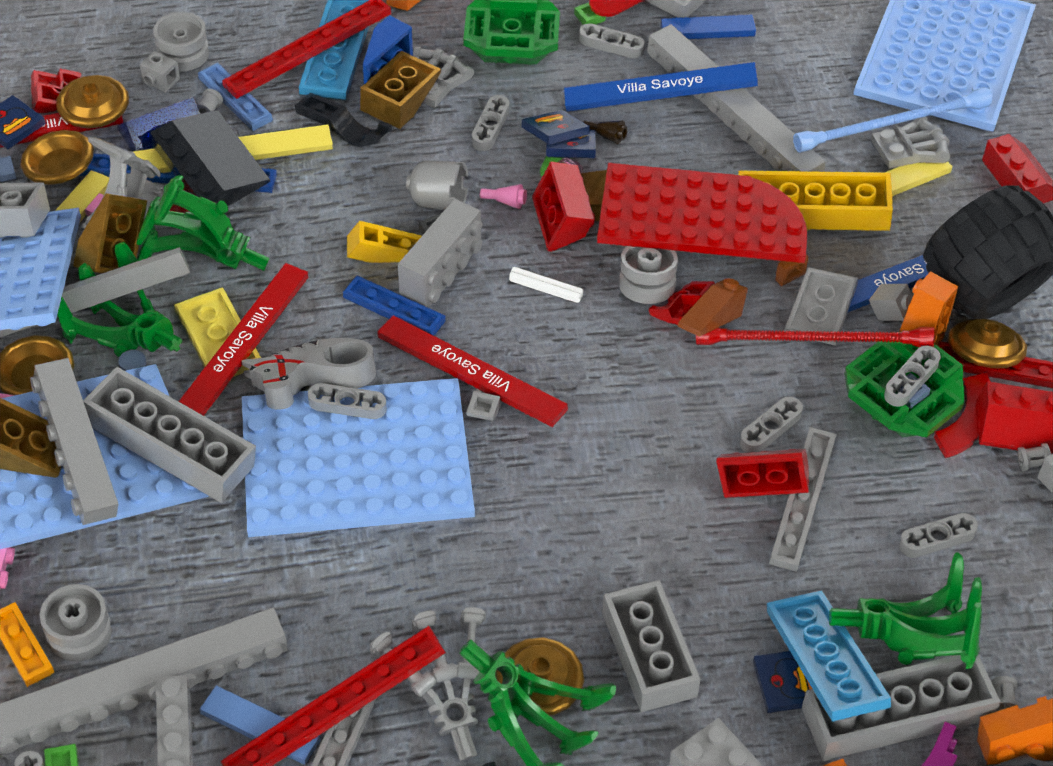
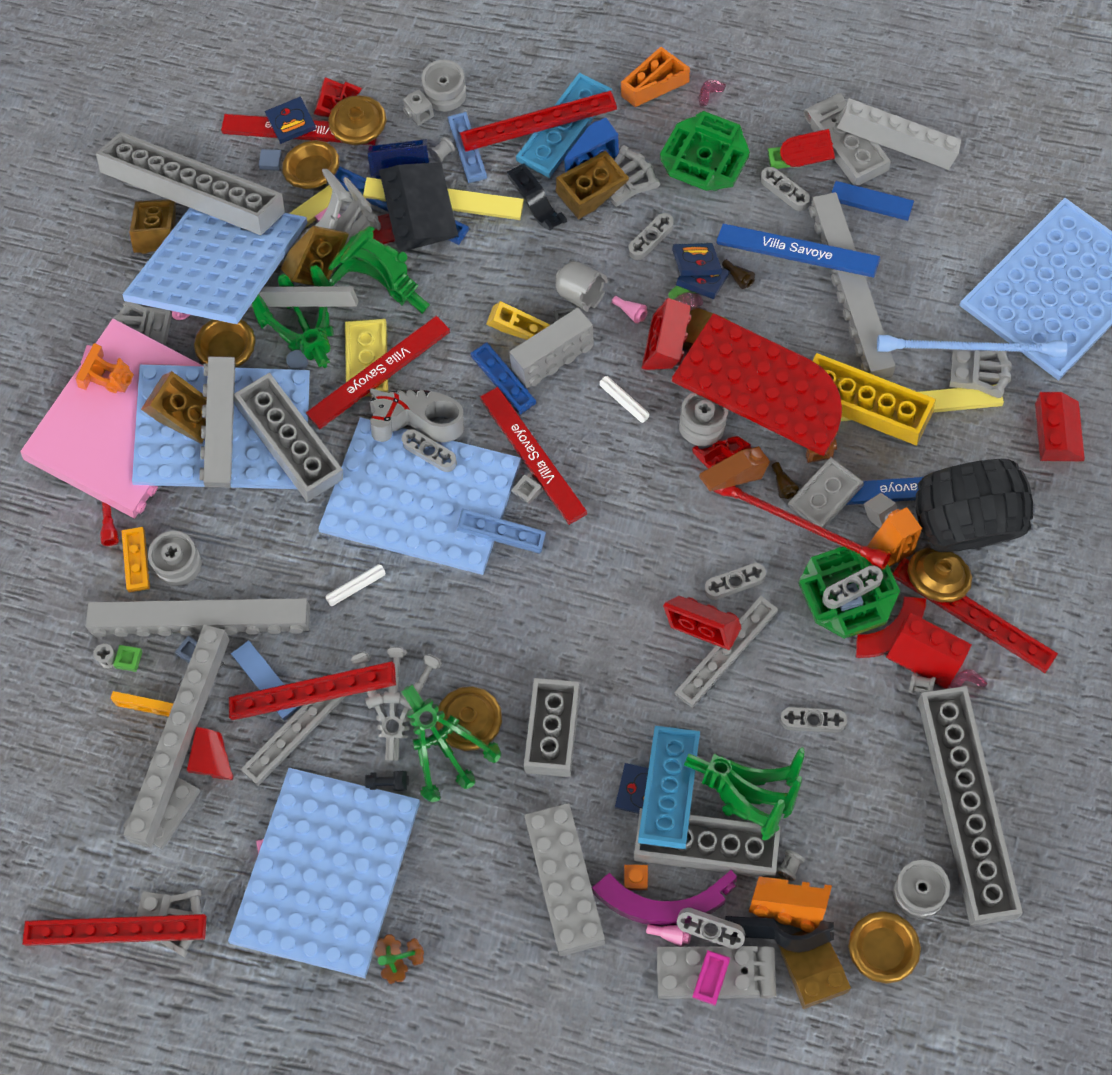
camera: 30 degrees right, 15 degrees up
none -> sand blue tile [175,635,197,663]
none -> white axle [325,564,386,606]
none -> medium blue tile [456,508,546,554]
none -> dark brown cone [771,462,799,499]

